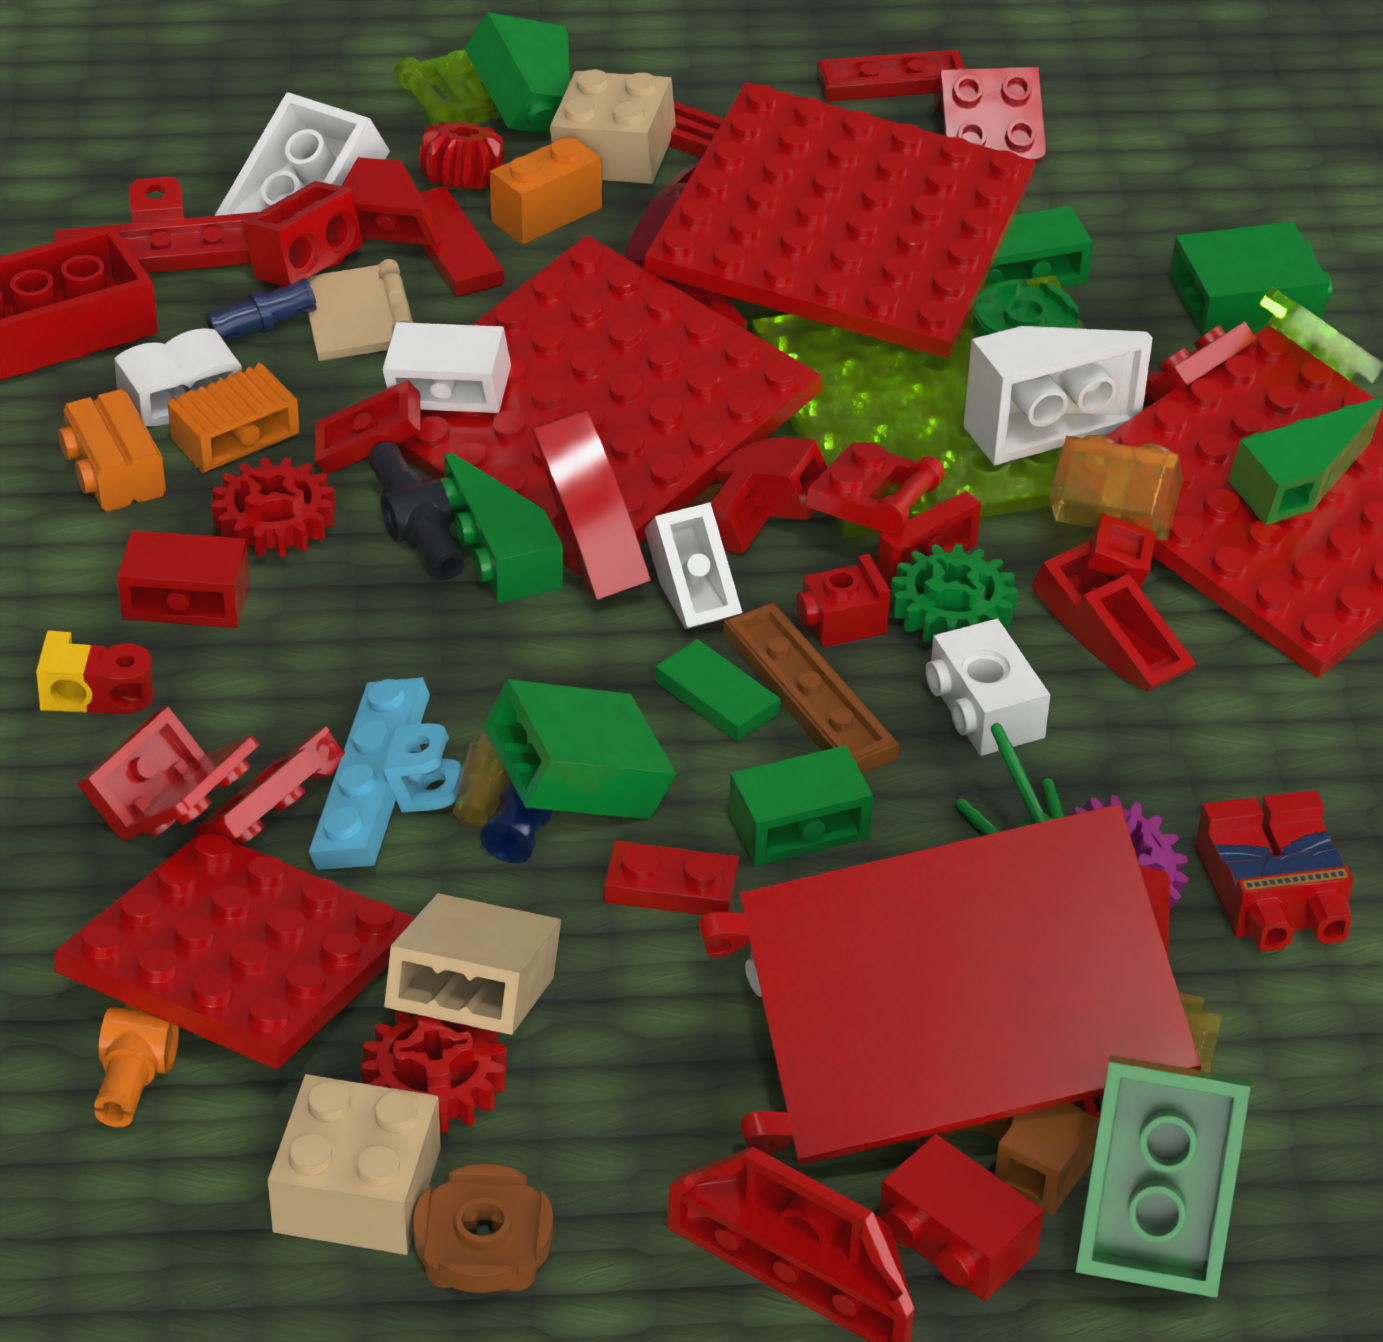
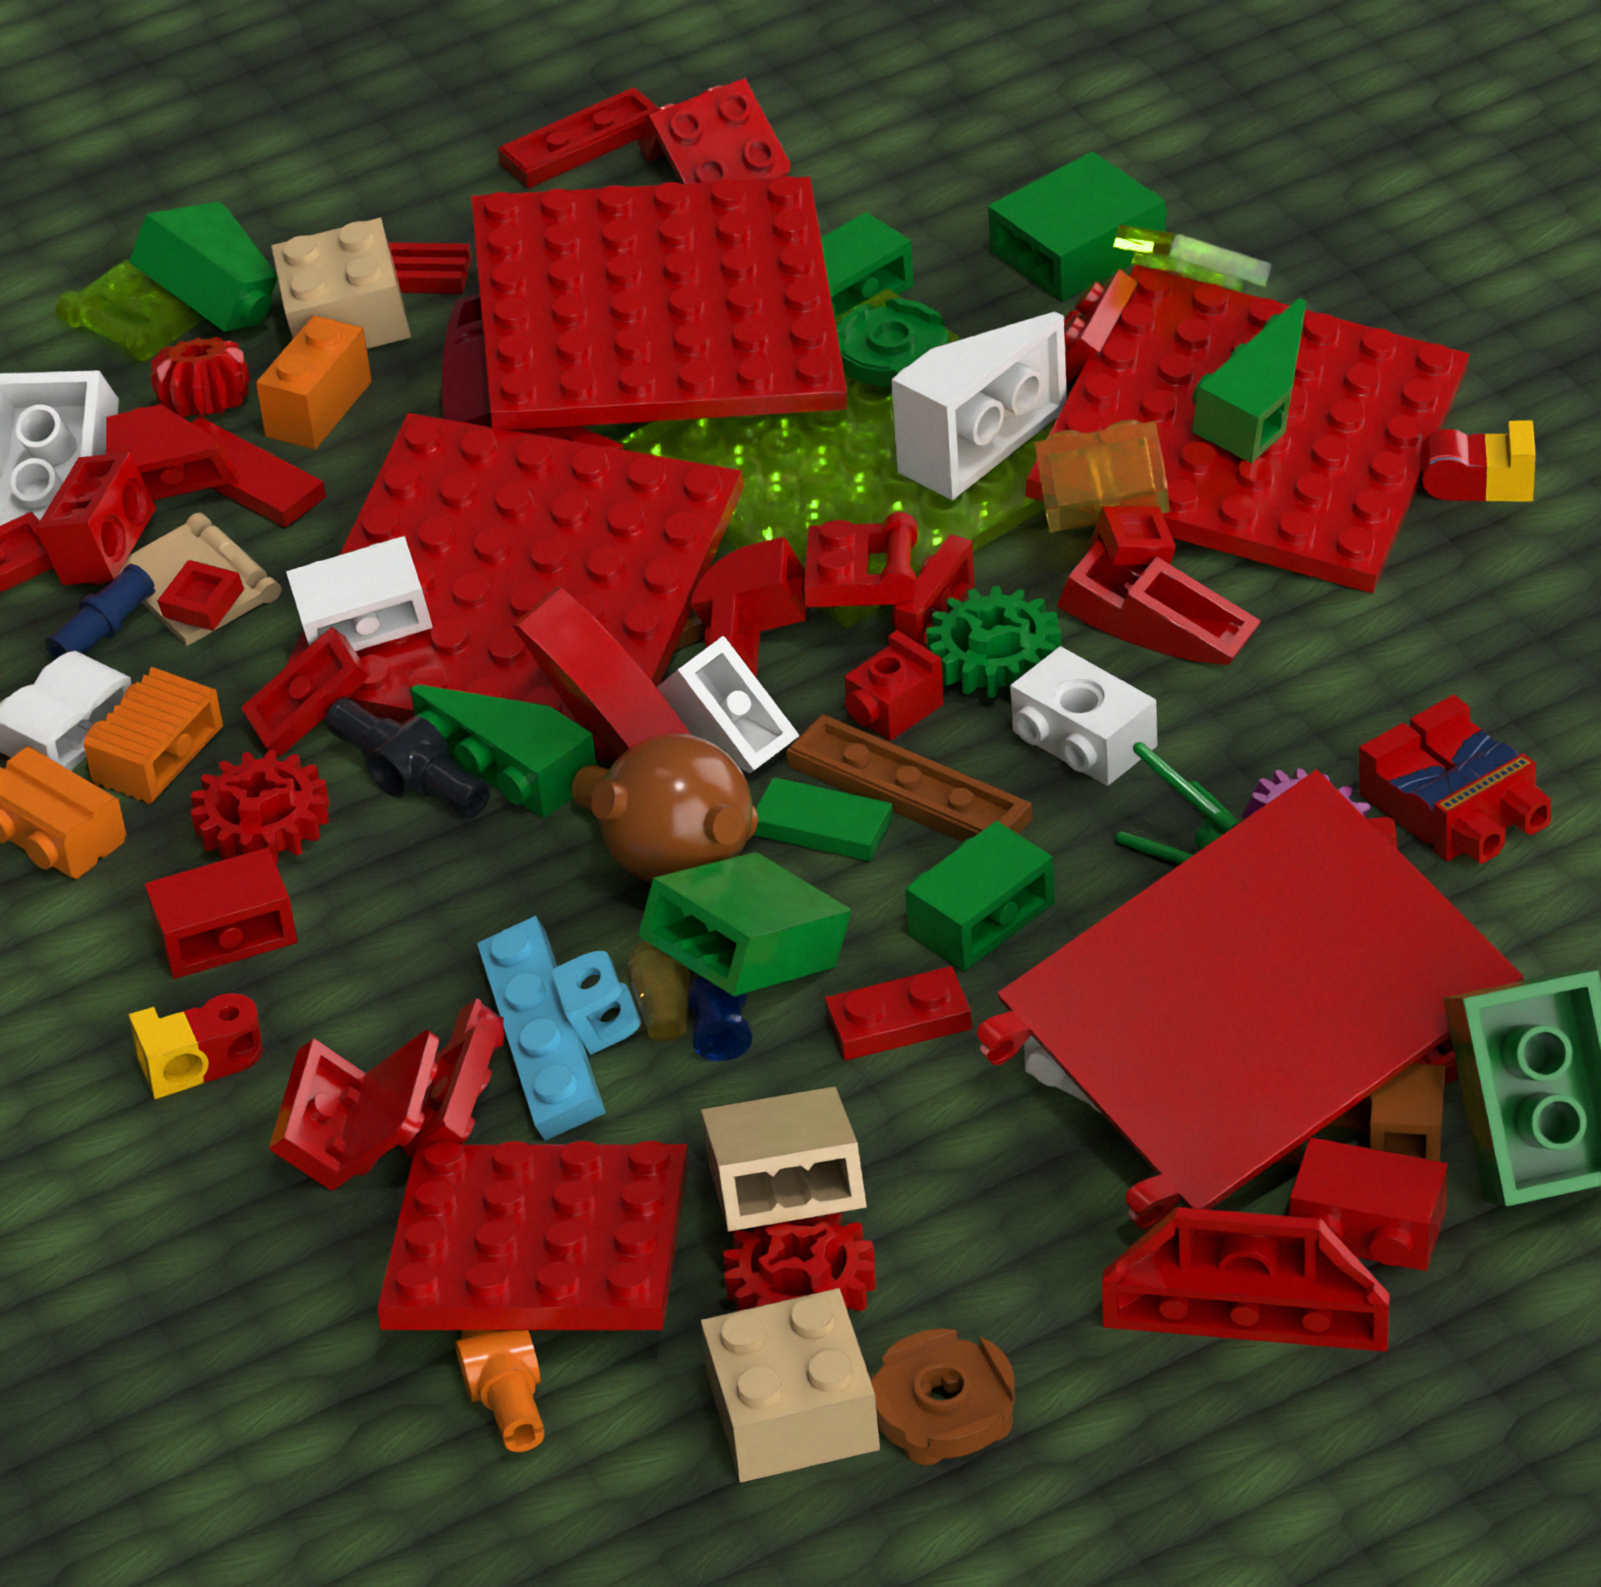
camera: 20 degrees left, 0 degrees up
none -> red plate [157,559,245,631]
none -> dark orange piece [572,733,758,885]

